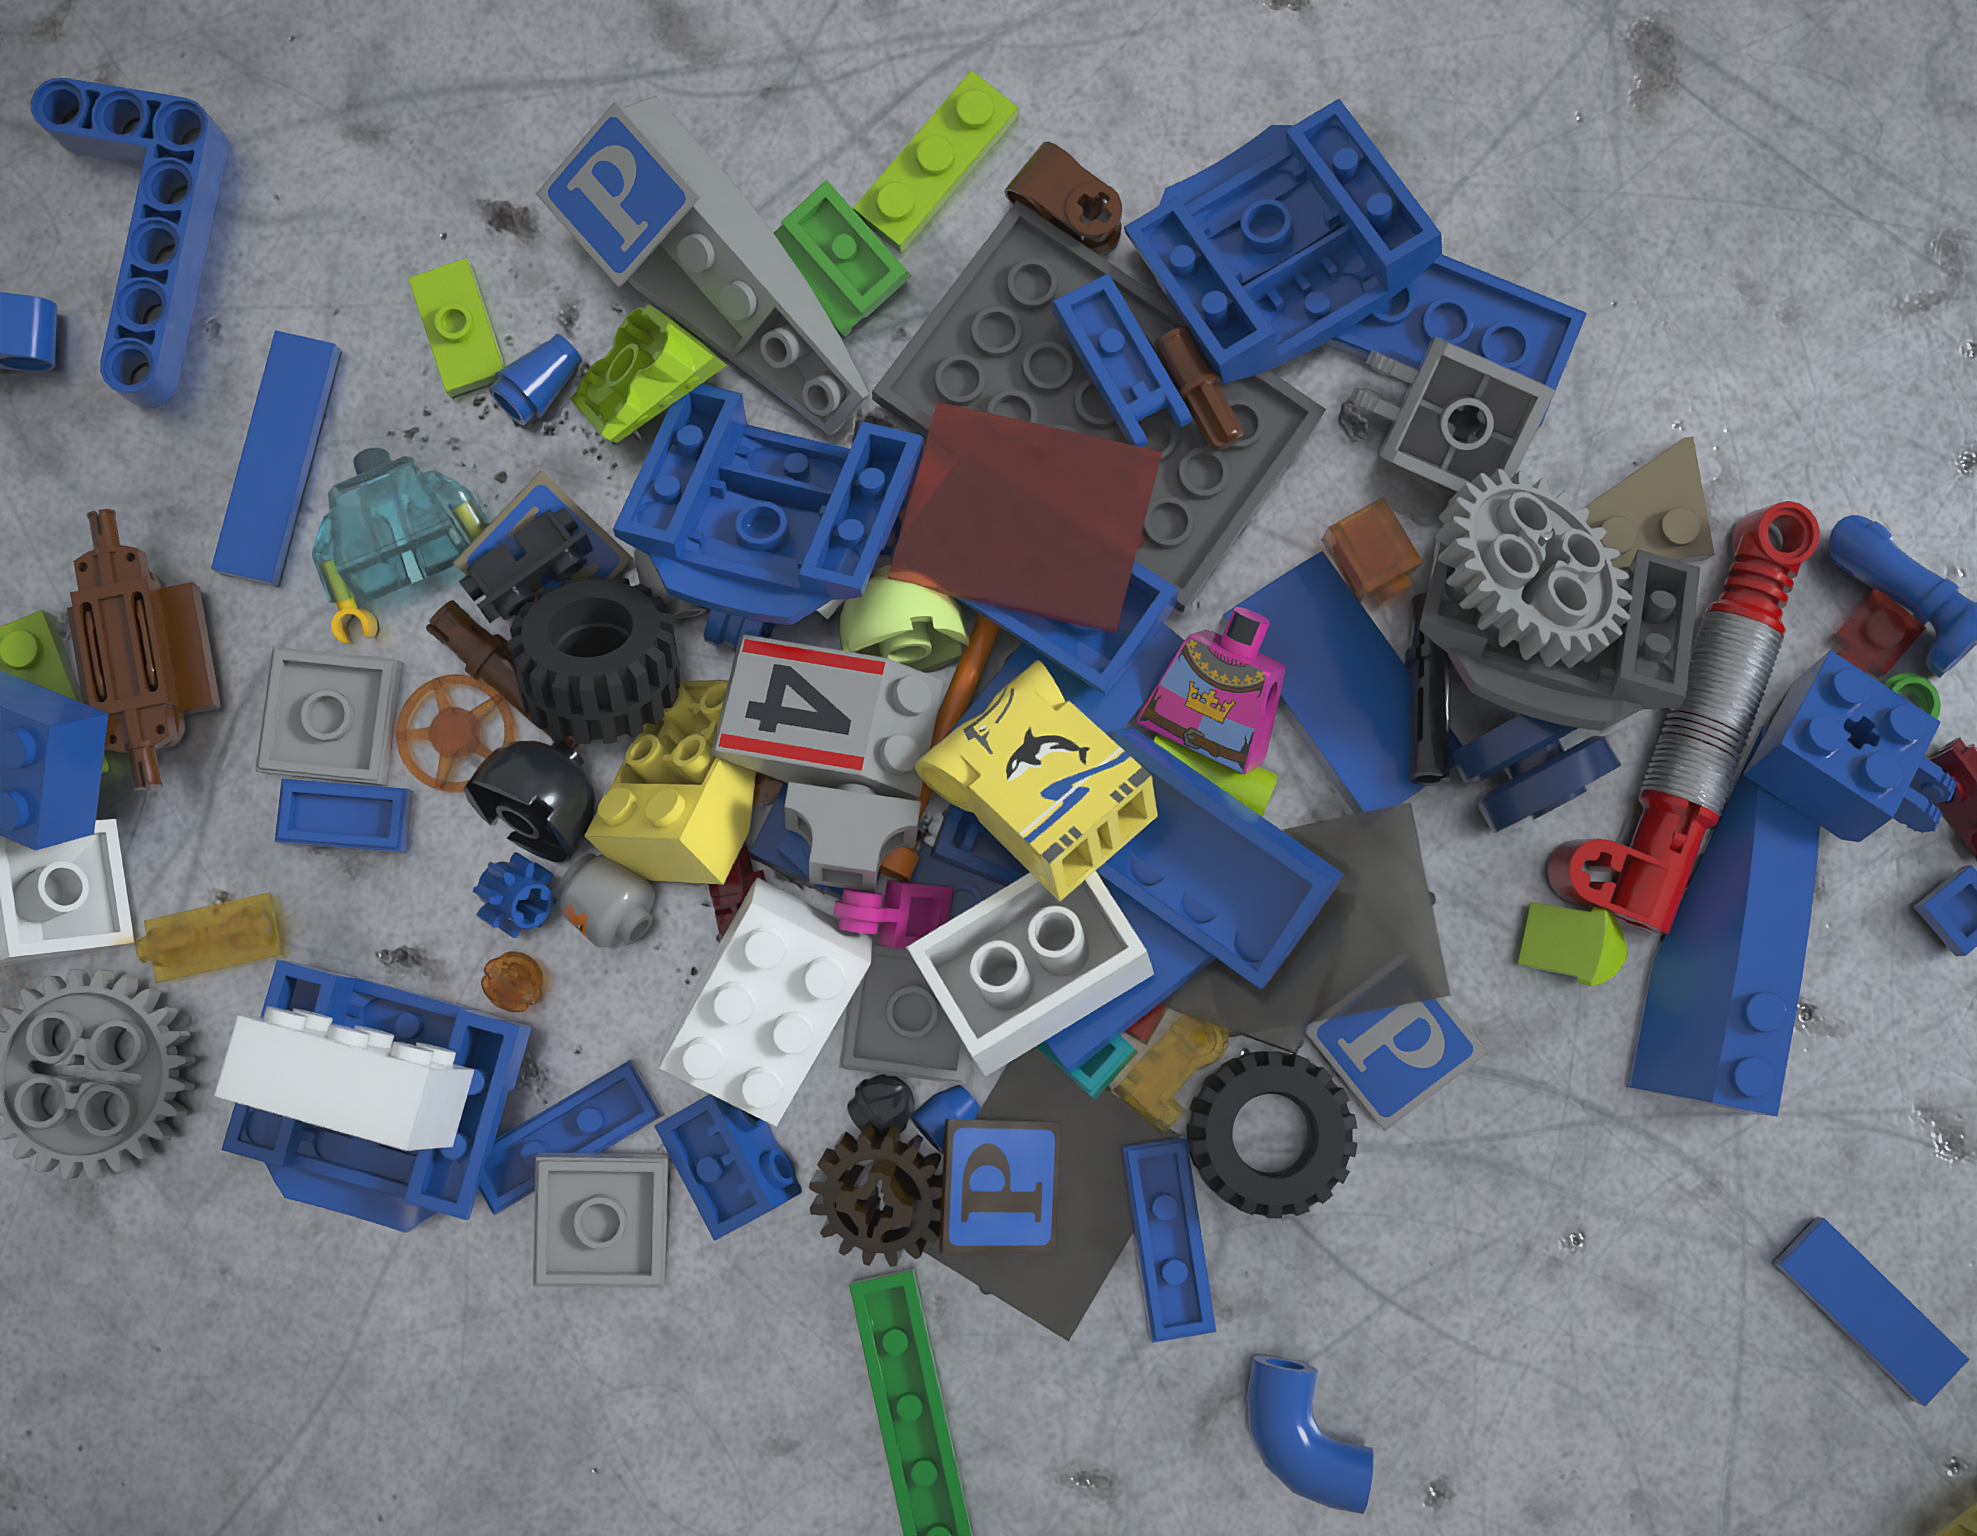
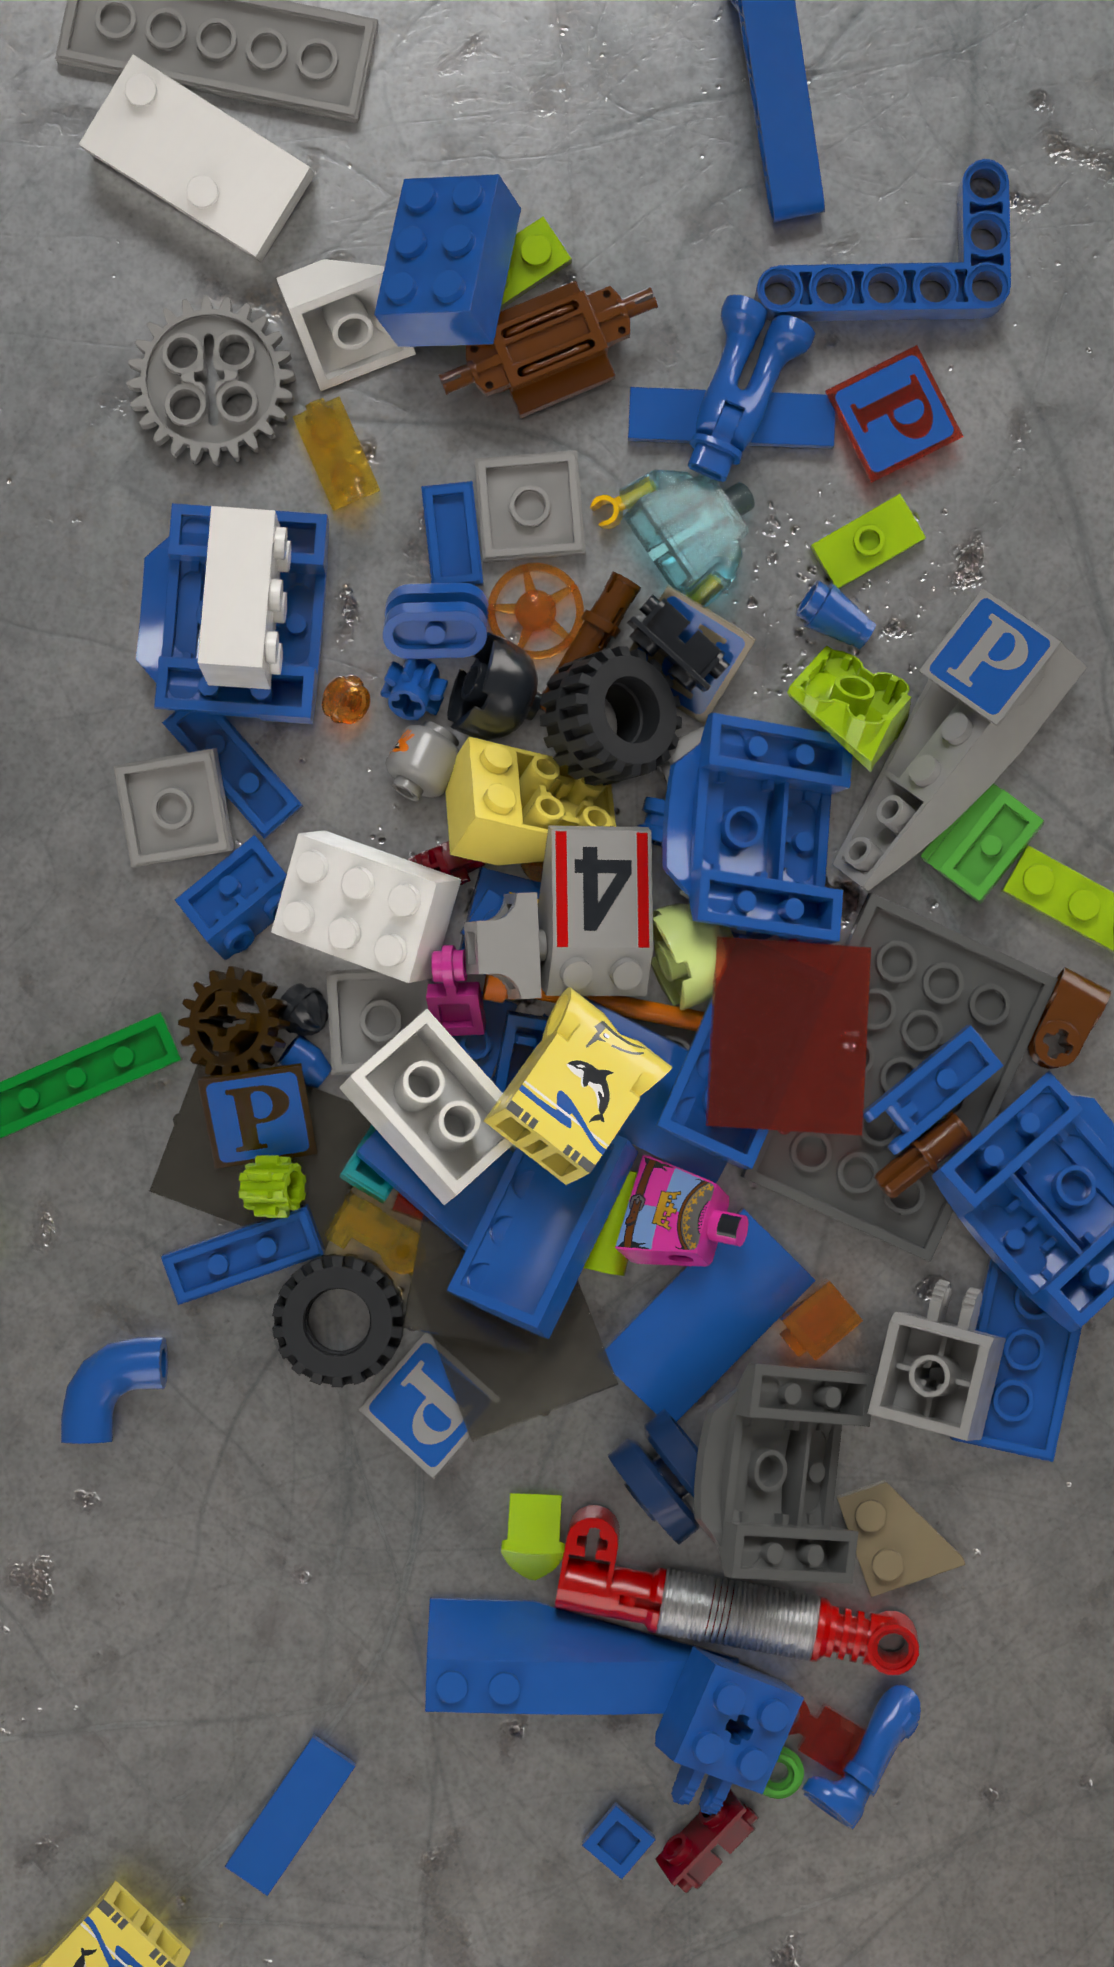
camera: 75 degrees right, 5 degrees up
black pin [1405,593,1455,786] -> none
light grey gear [1436,469,1632,668] -> none
none -> lime gear [238,1155,306,1218]
none -> blue brick [383,583,489,659]
none -> blue piece [688,295,816,482]
none -> piece [825,345,964,483]

